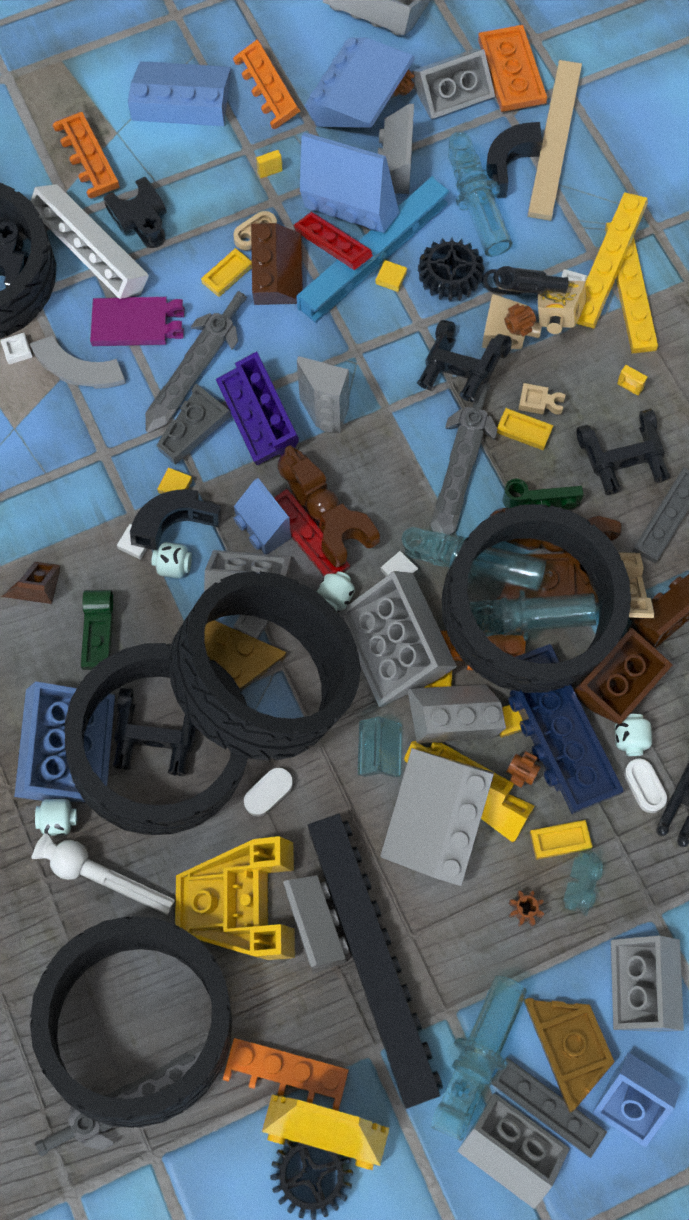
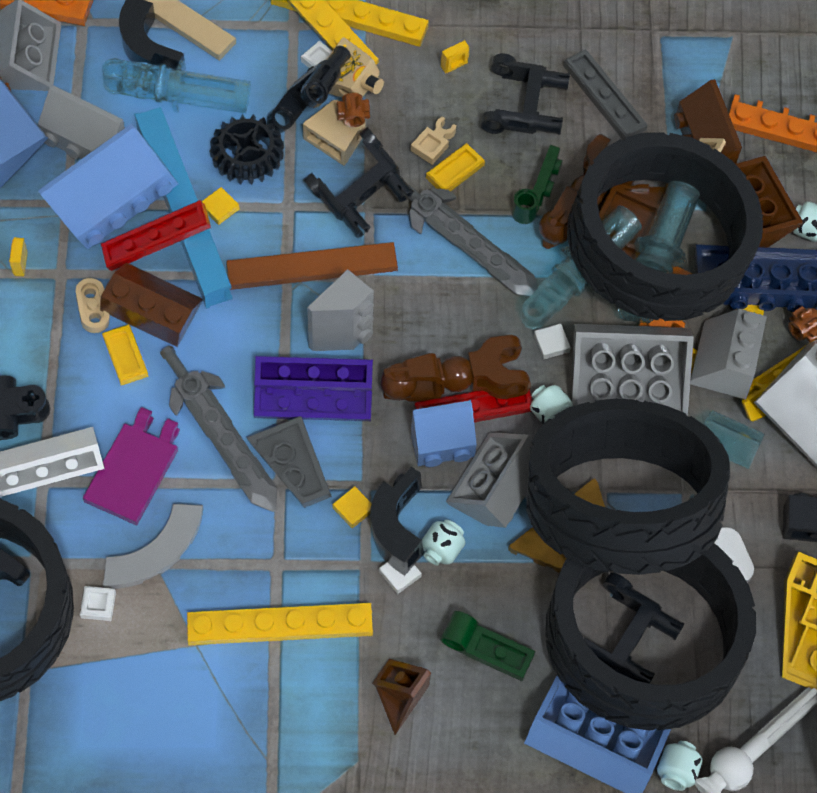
camera: 70 degrees left, 5 degrees down
none -> yellow plate [187,603,373,645]
none -> dark orange tile [227,242,398,290]

